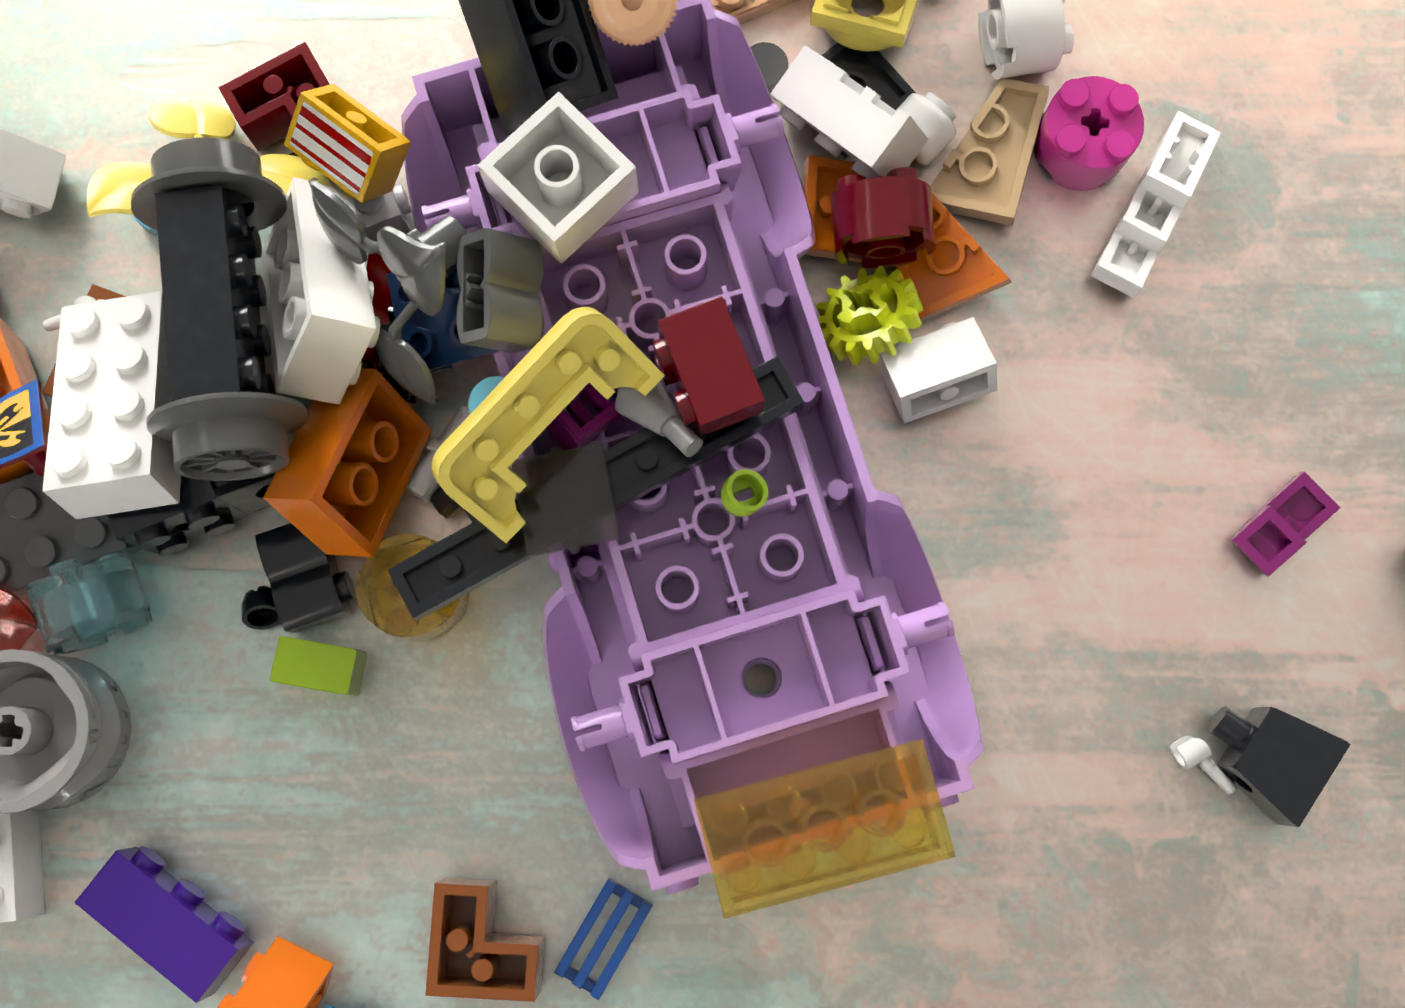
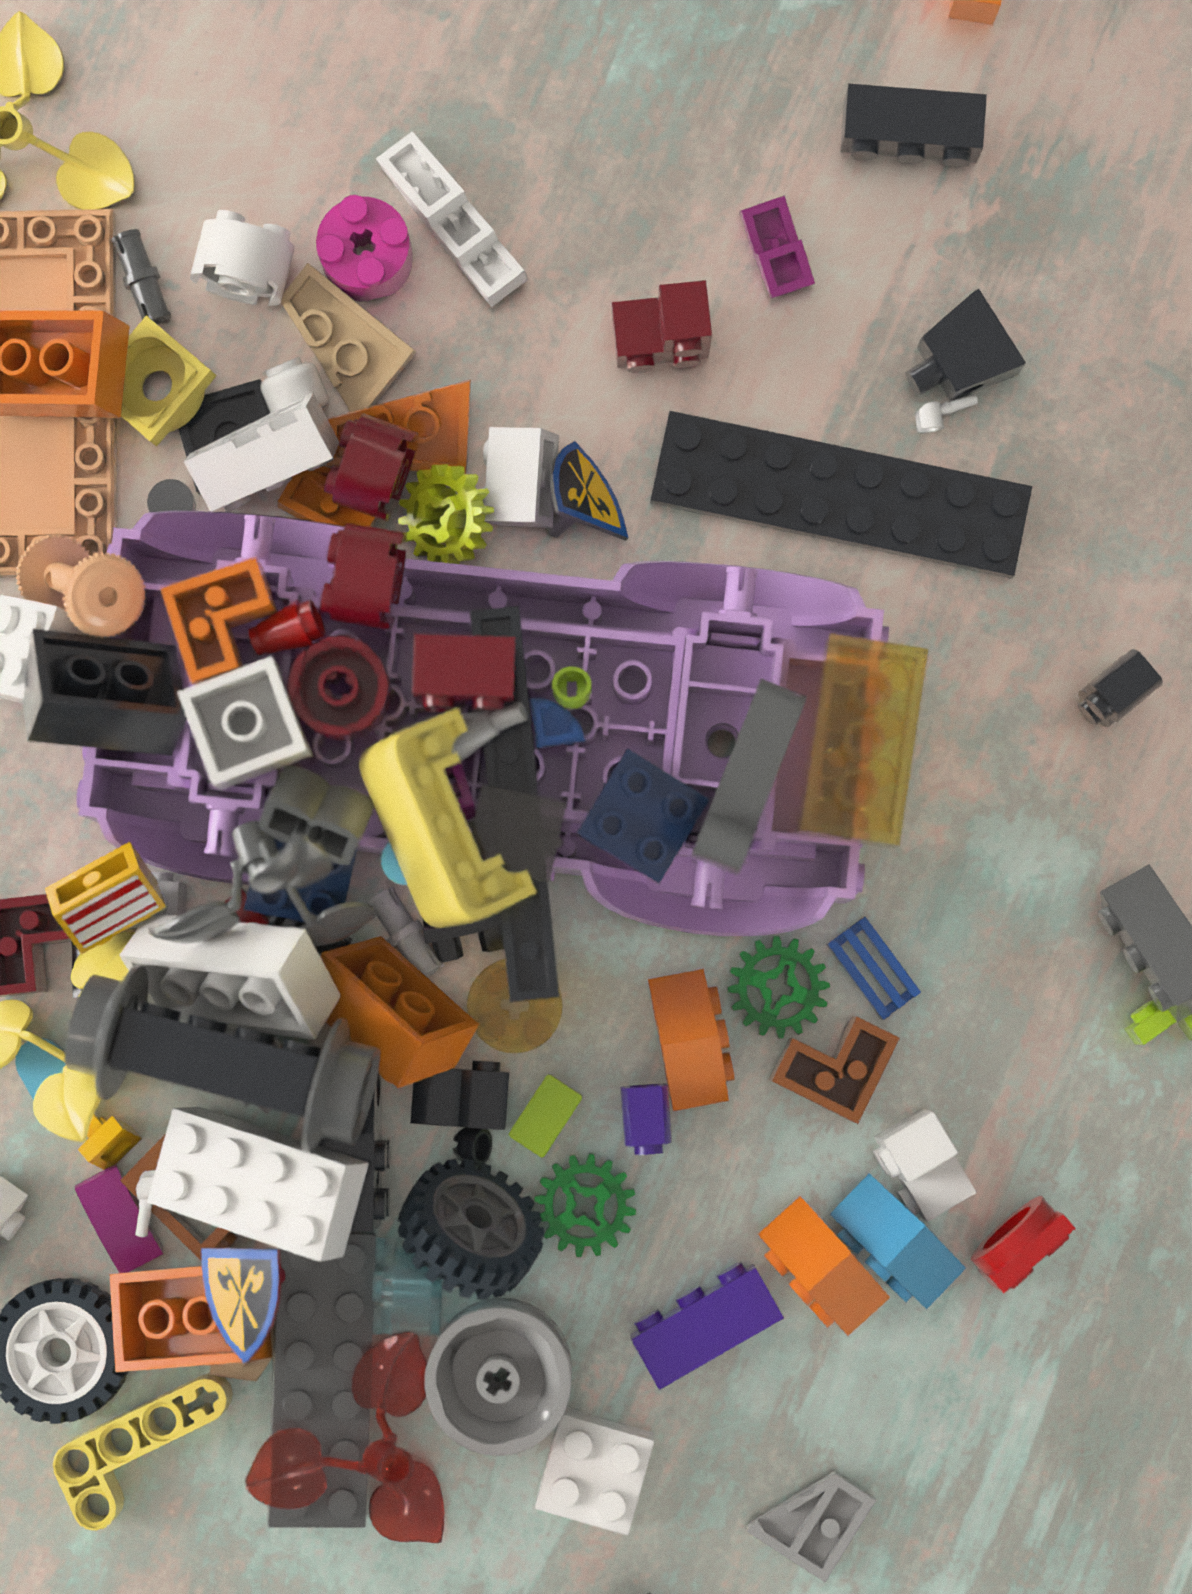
camera: 65 degrees left, 5 degrees up
none -> magenta slope [75,1163,163,1273]
none -> yellow tile [78,1114,142,1170]
none -> orange brick [160,557,277,686]
none -> red cone [248,599,325,656]
none -> dark red brick [288,636,392,741]
none -> dark red brick [320,523,407,630]
none -> black wheel [398,1159,544,1300]
none -> blue tile [530,698,585,749]
none -> green gear [534,1153,636,1258]
none -> shield [546,441,628,541]
none -> dark blue hinge [576,748,710,884]
none -> dark red brick [612,280,712,373]
none -> dark purple brick [620,1083,672,1155]
none -> orange brick [648,969,735,1111]
none -> black plate [650,410,1033,579]
none -> dark grey beam [691,678,807,875]
none -> green gear [727,936,830,1039]

